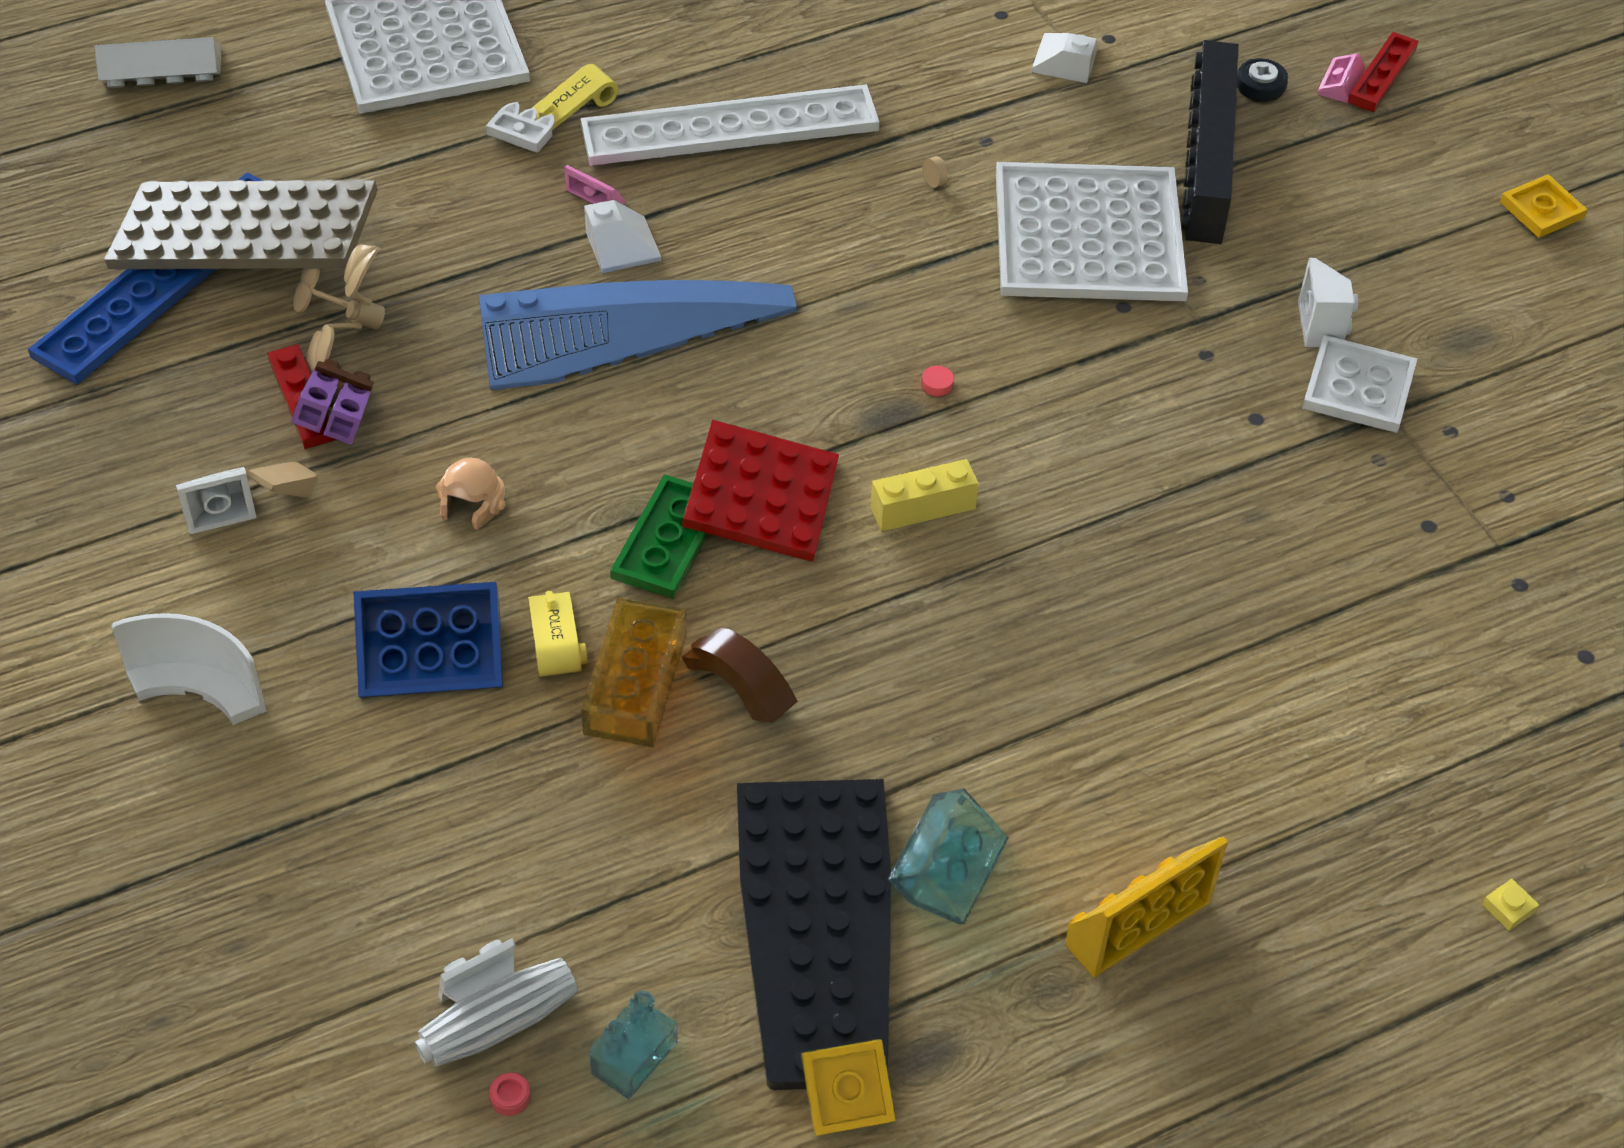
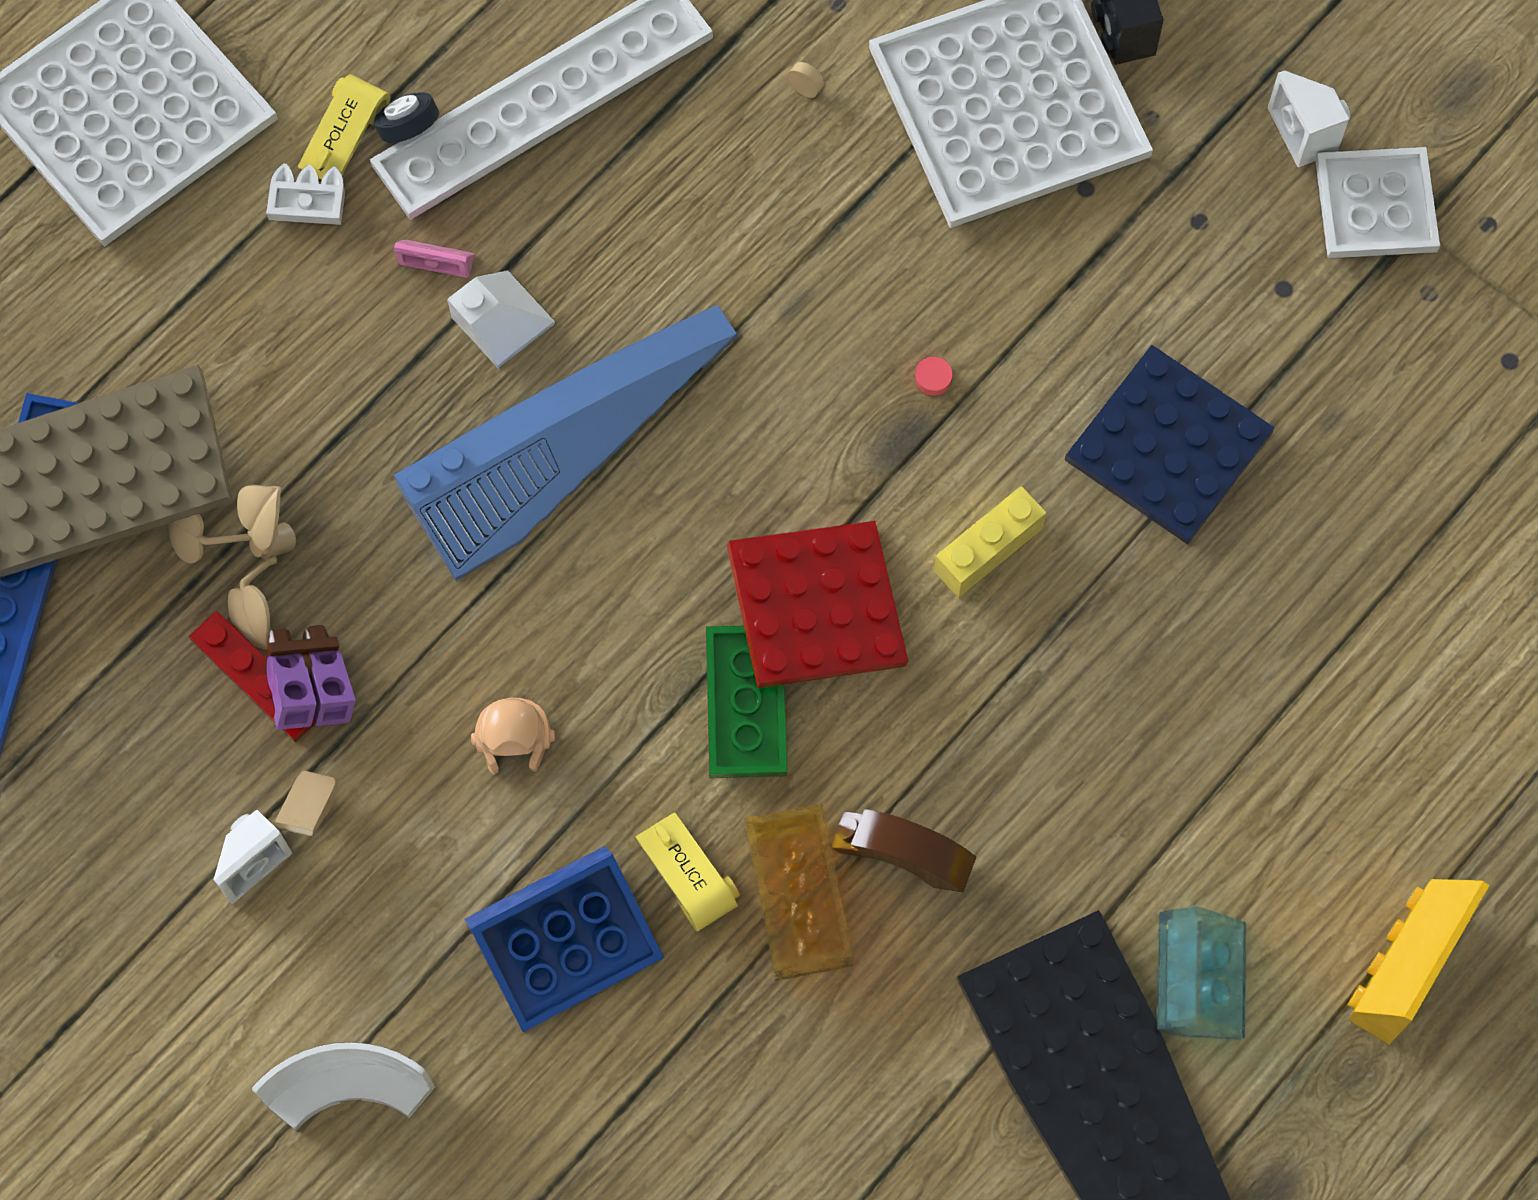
camera: 20 degrees left, 20 degrees up
none -> black wheel [374,92,439,143]
none -> dark blue plate [1065,345,1275,545]

